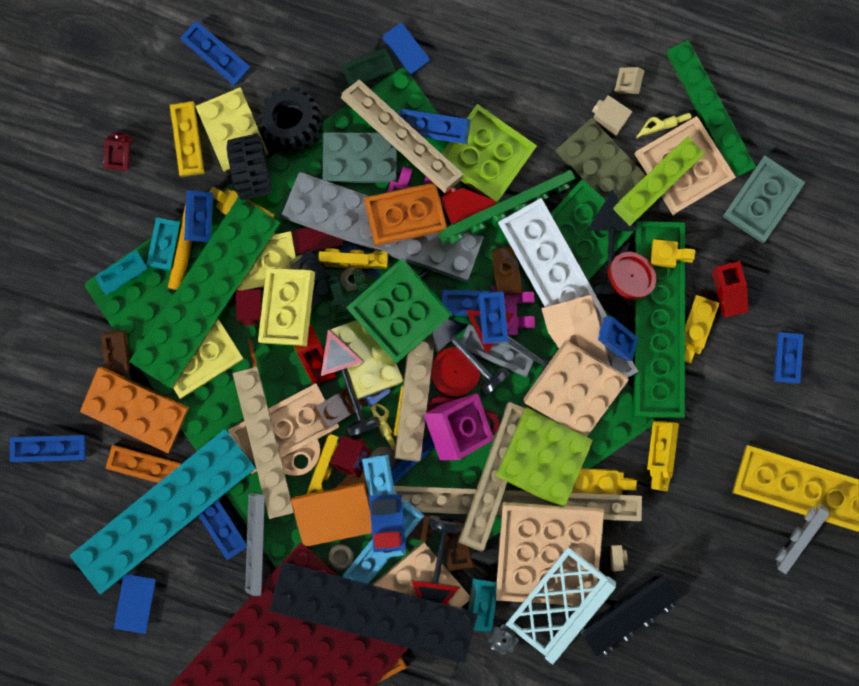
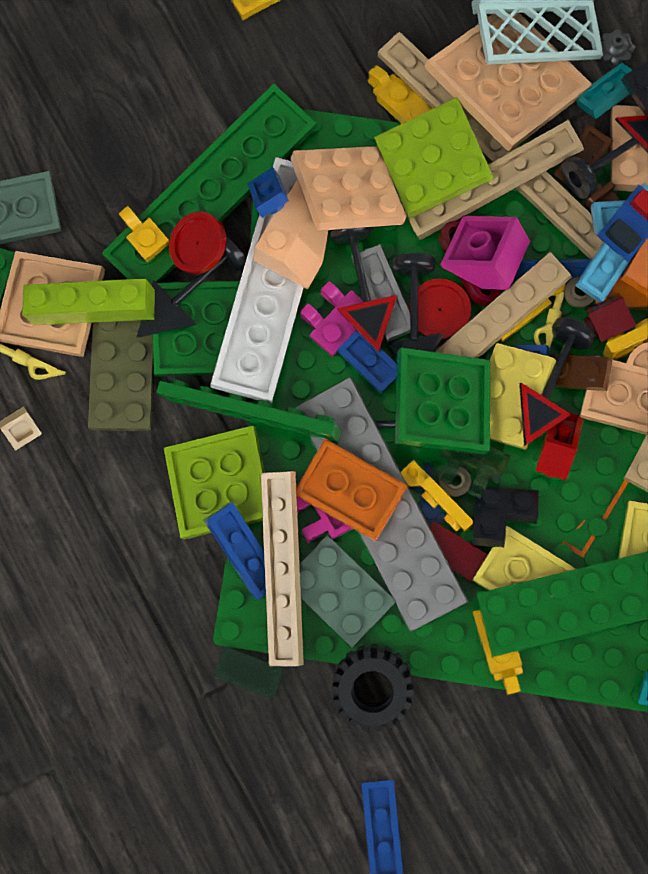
camera: 130 degrees left, 5 degrees down
dark red bracket [103,132,133,171] -> none
teal plate [146,217,181,271] -> none
light orange piece [168,204,193,290] -> none
yellow tile [170,101,205,177] -> none
blue plate [184,190,213,242] -> none
light yellow plate [196,88,269,173] -> none
black tyre [226,133,272,200] -> none
dark red brick [236,289,263,327] -> none
light yellow plate [258,268,315,346] -> none
blue tile [382,22,430,76] -> none
red slope [440,187,496,226] -> none
blue plate [478,292,508,344] -> none
reddish brown plate [491,247,522,295] -> none
tan brick [592,96,632,136] -> none
tan plate [609,545,628,571] -> none
yellow hinge [647,421,679,491] -> none
yellow hinge [685,295,720,364] -> none
red slope [711,261,748,318] -> none
blue plate [774,332,804,384] -> none

